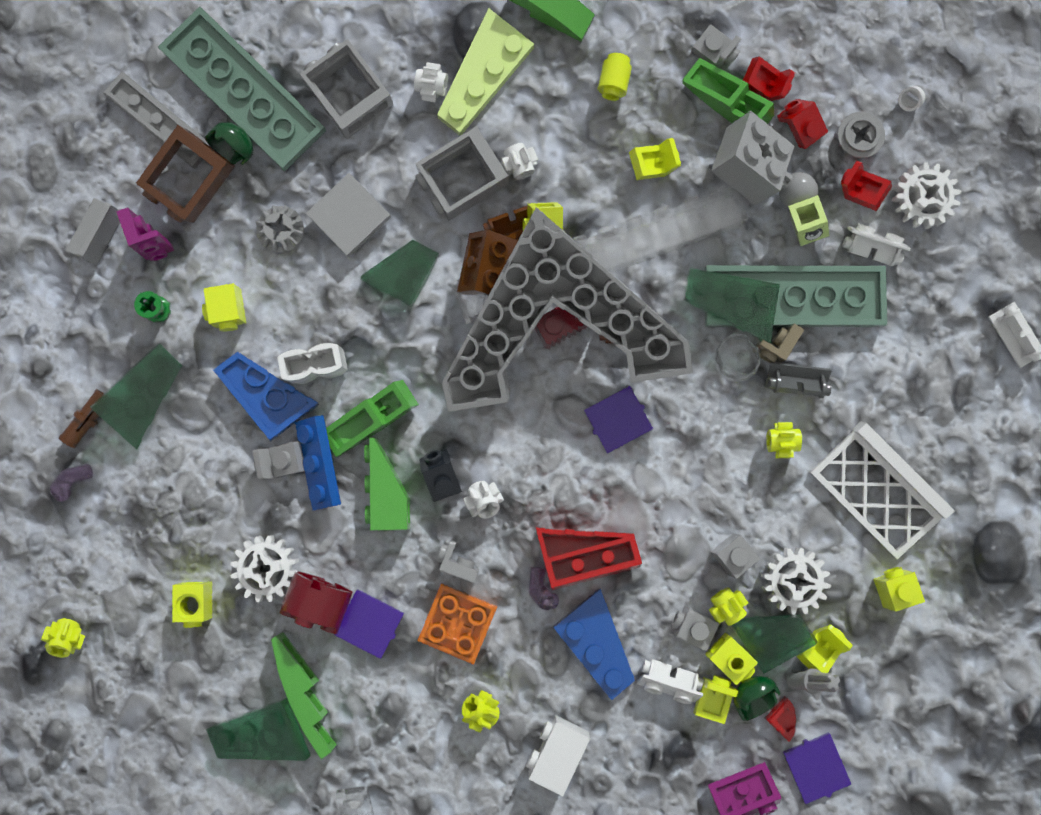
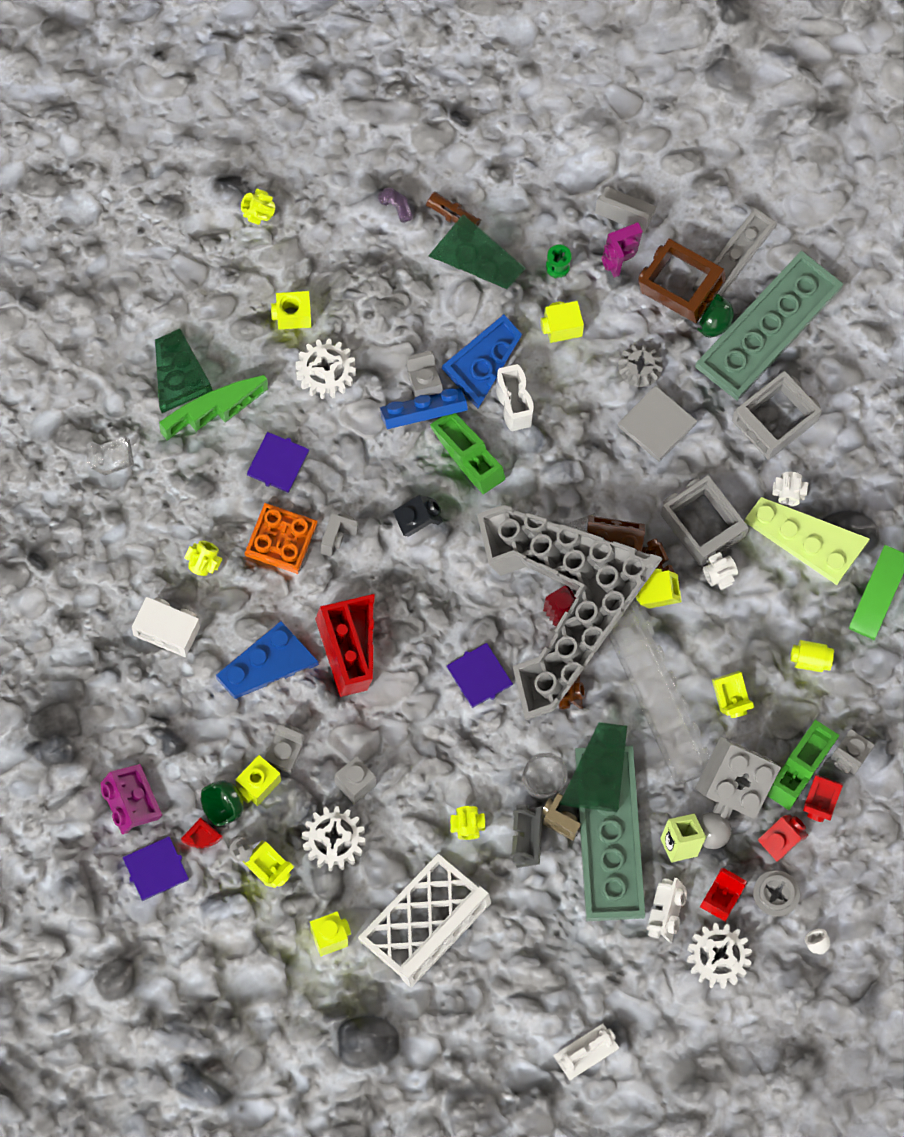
camera: 85 degrees right, 15 degrees down
dark red brick [279,571,353,634] -> none
clear green wing [360,239,440,307] -> none
bright green slope [364,438,410,530] -> none
white gear [463,481,504,519] -> none
clear purple arm [528,567,559,611] -> none
white hinge [636,659,704,704] -> none
neon yellow bracket [693,675,738,724] -> none
neon yellow gear [709,587,749,626] -> none
clear green wing [732,614,818,674] -> none

